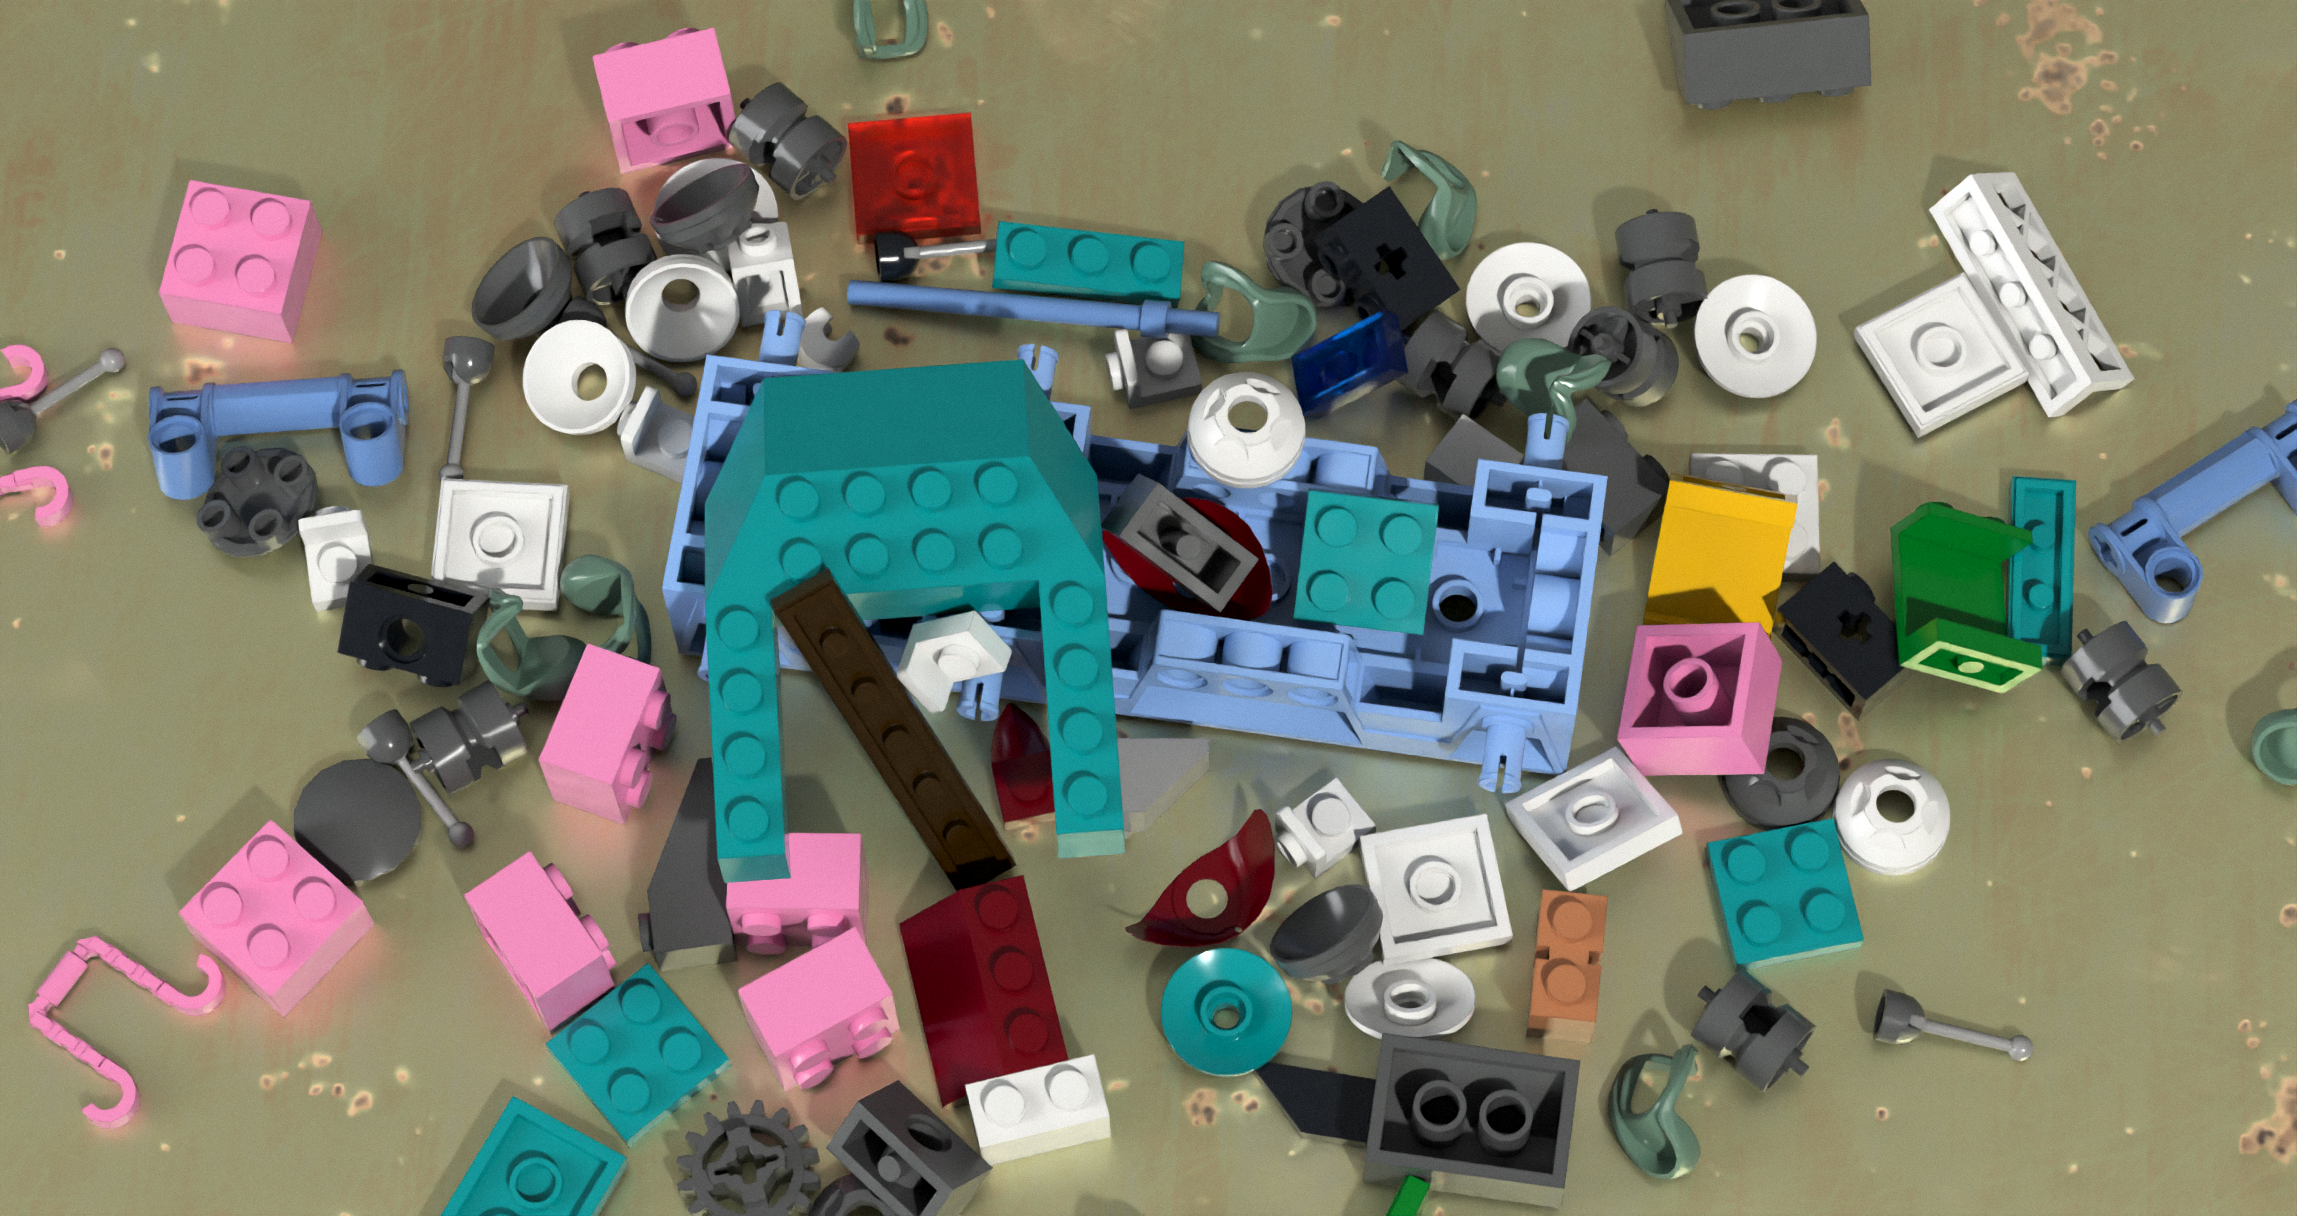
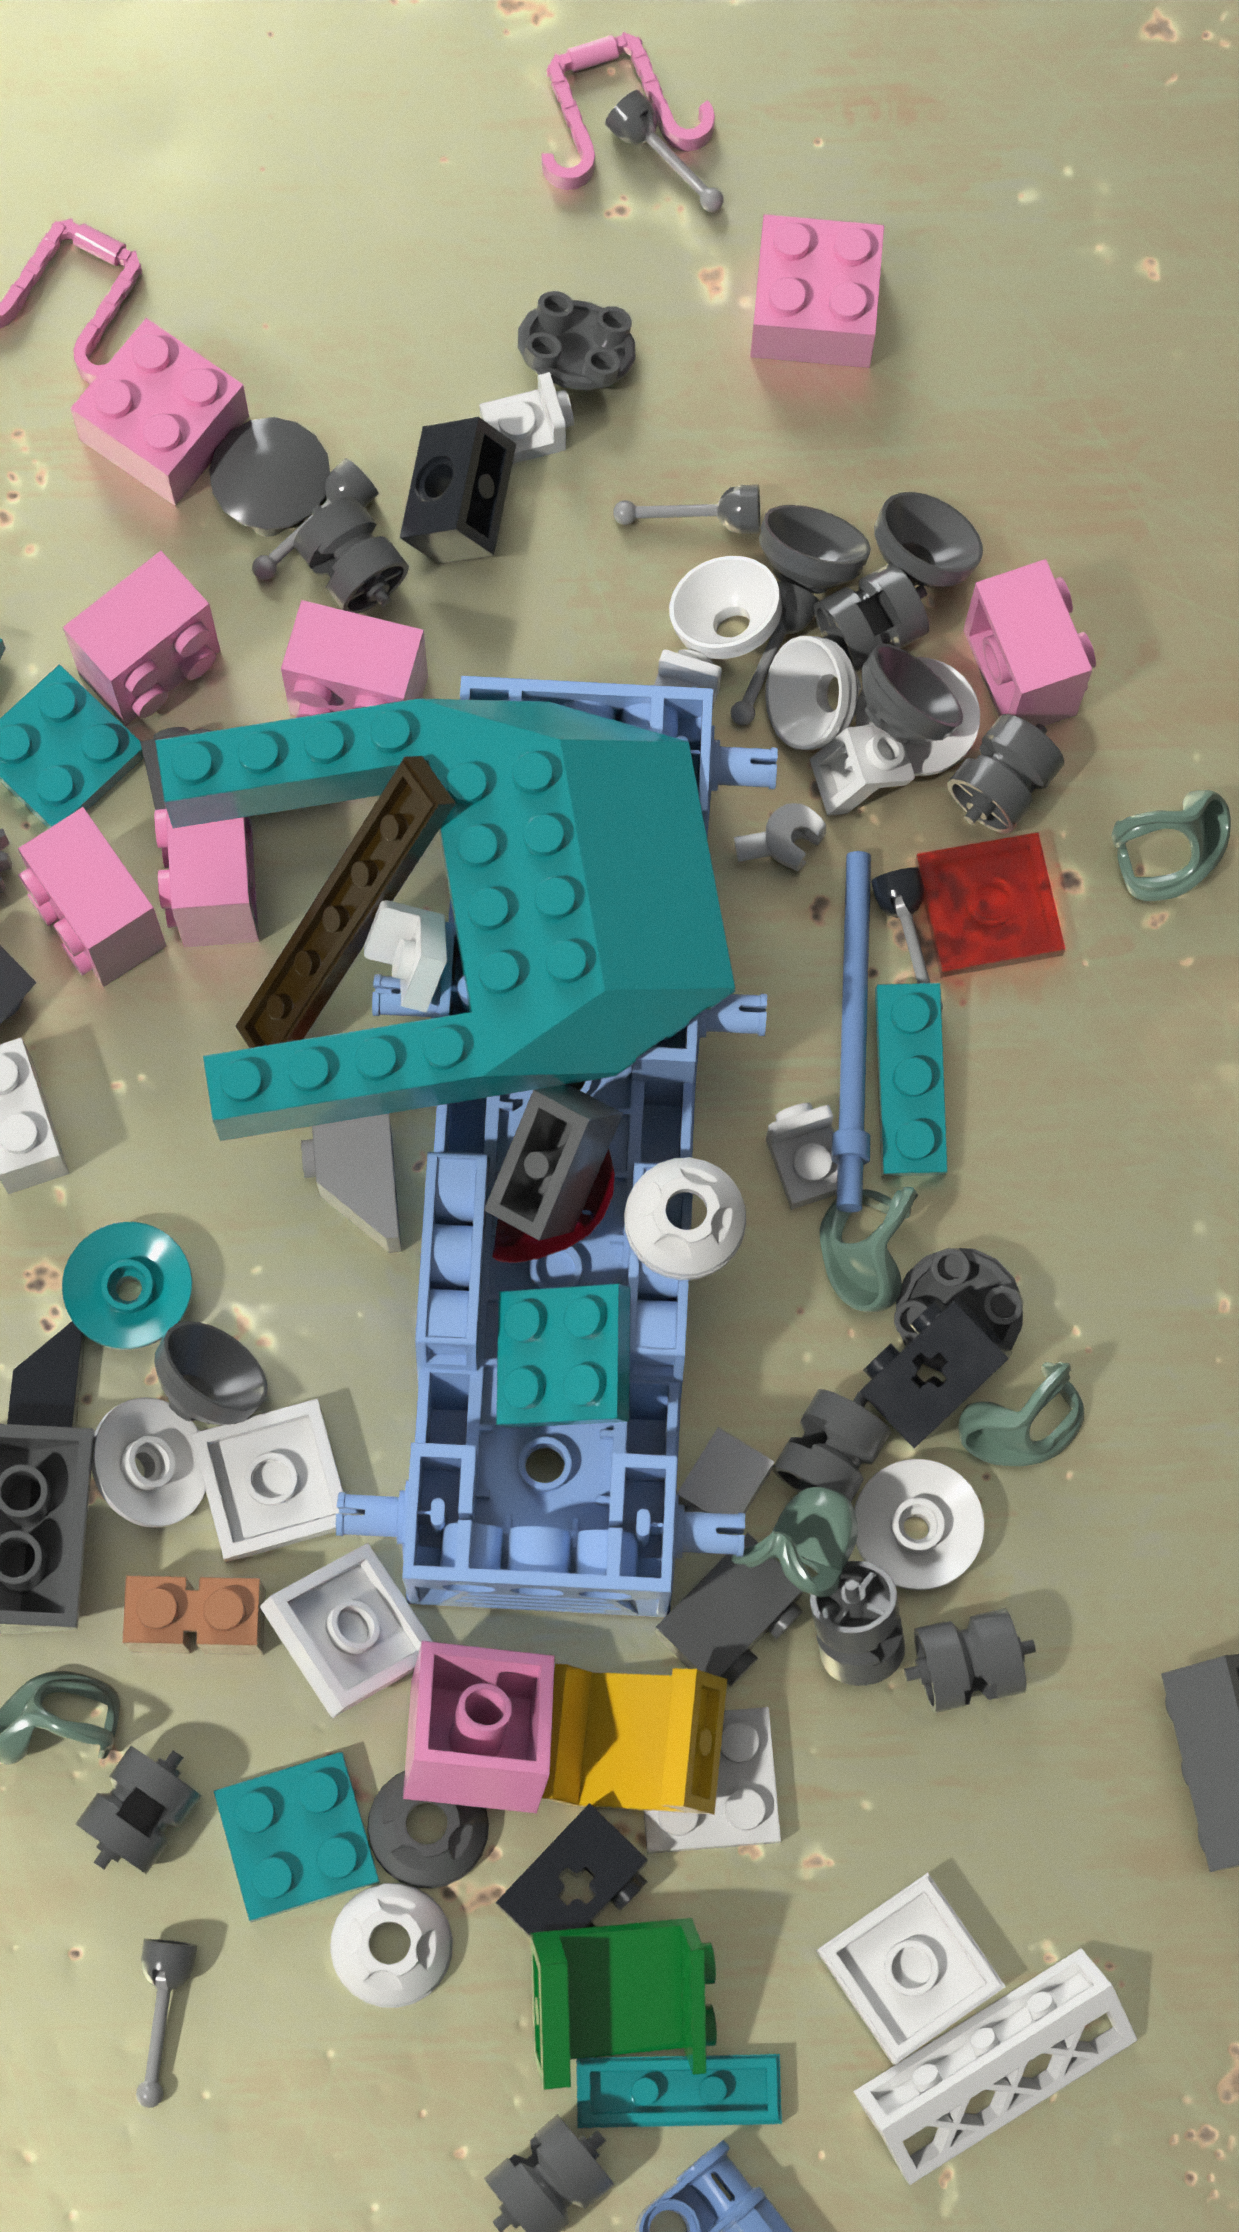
camera: 80 degrees right, 5 degrees up
medium blue piece [148,369,409,500] -> none
white plate [431,478,570,611] -> none
sand green piece [477,588,587,701] -> none
sand green piece [560,554,651,665] -> none
dark red slope [899,875,1069,1111] -> none
dark red piece [1125,809,1275,947] -> none
white bracket [1273,777,1376,879] -> none
clear blue plate [1291,311,1408,419] -> none
white dish [1693,274,1817,398] -> none
none -> dark grey piece [874,492,983,588]

